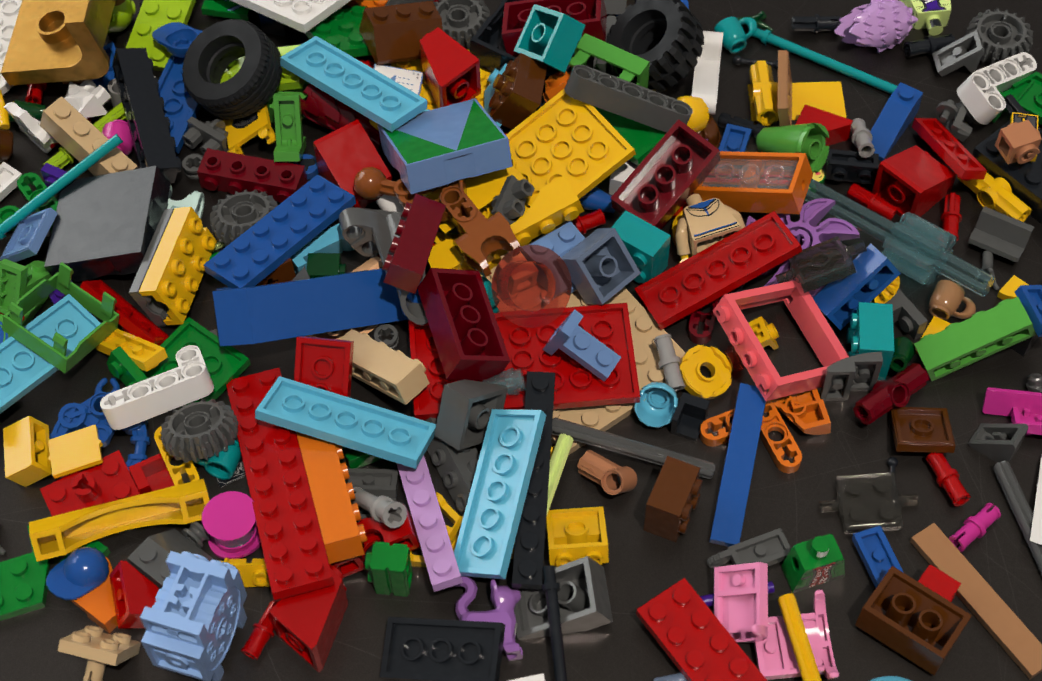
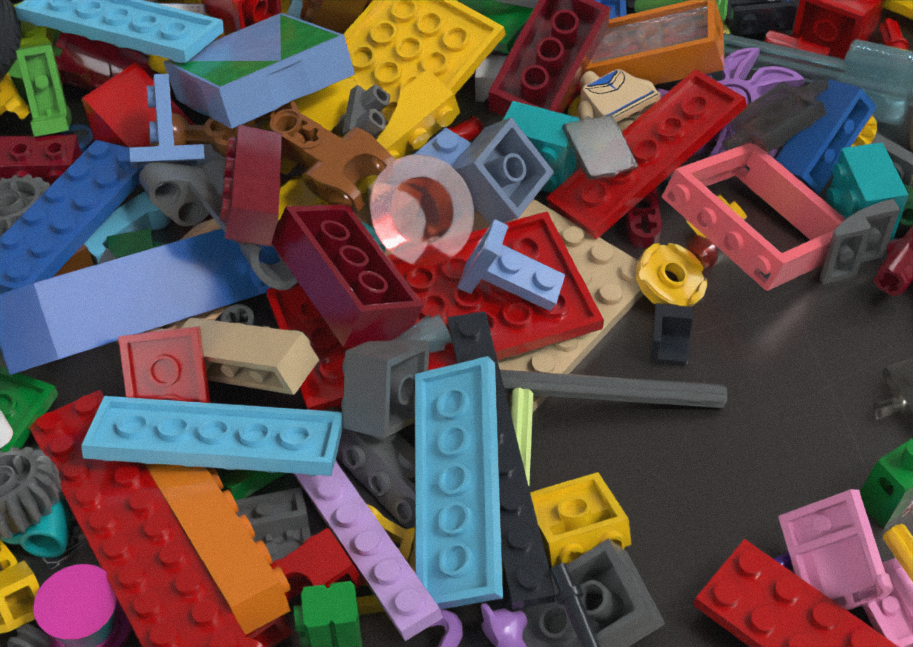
camera: 15 degrees left, 5 degrees down
light grey pin [351,487,407,528] -> none
nougat piece [577,450,637,495] -> none
blue cone [580,187,615,214] -> none
medium azure hair [634,382,678,428] -> none
reddish brown brick [644,456,703,542] -> none
light grey pin [654,334,686,392] -> none
orange beam [699,401,802,474] -> none
dark grey hinge [707,528,791,568] -> none
blue tile [709,383,768,547] -> none
orange slope [768,389,831,435] -> none
none -> medium blue bracket [129,74,205,169]
none -> clear smoke piece [562,115,638,180]

